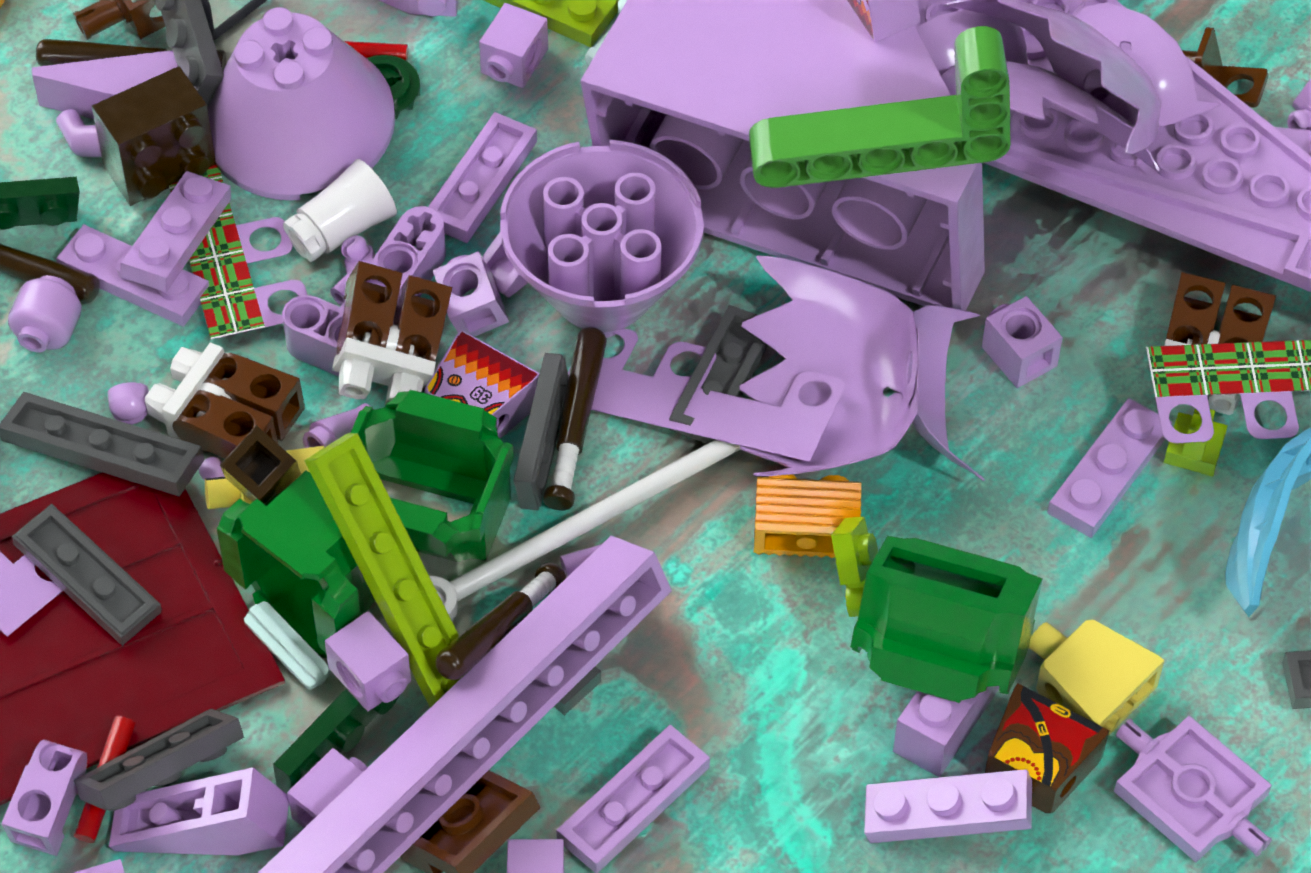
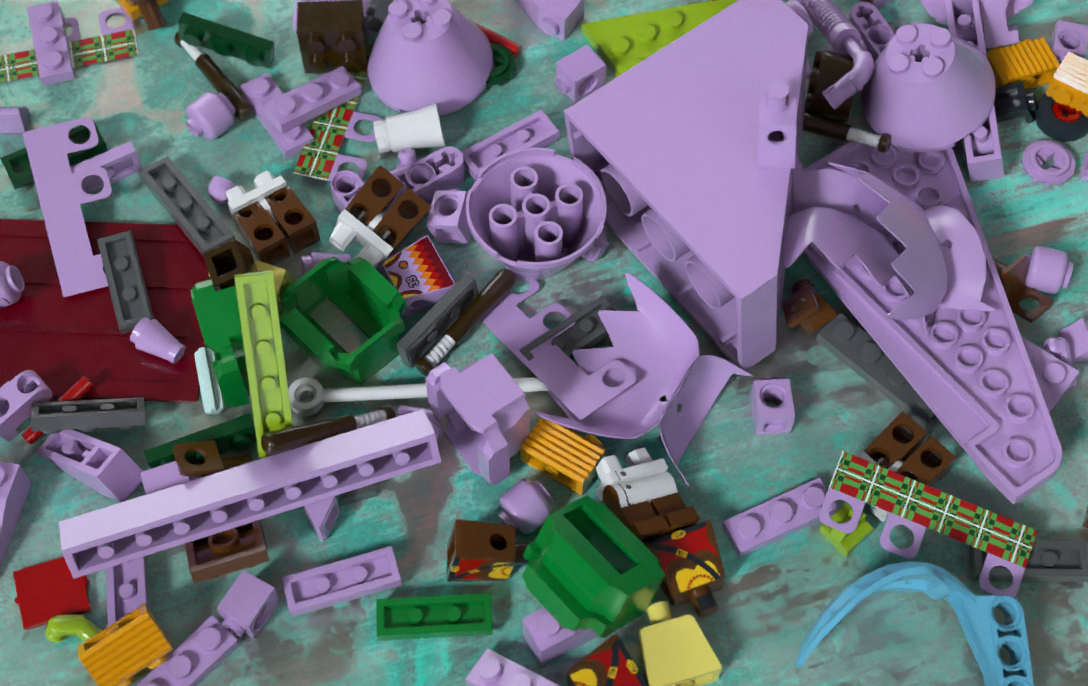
camera: 30 degrees right, 5 degrees up
lavender brick [325,611,411,712] -> none
bright green beam [749,26,1011,188] -> none
lime plate [831,516,878,617] -> none
none -> lavender cone [130,317,186,364]
none -> reddish brown bracket [173,440,253,477]
none -> lavender slope [304,496,340,542]
none -> green plate [376,593,493,641]
none -> lavender piece [425,353,530,484]
none -> reddish brown torso [447,519,530,582]
none -> lavender head [498,479,554,534]
none -> hips [596,447,700,544]
none -> torso [644,520,725,618]
none -> reddish brown bracket [781,279,837,334]
none -> dark grey plate [816,312,936,428]
none -> lavender head [1023,246,1073,294]

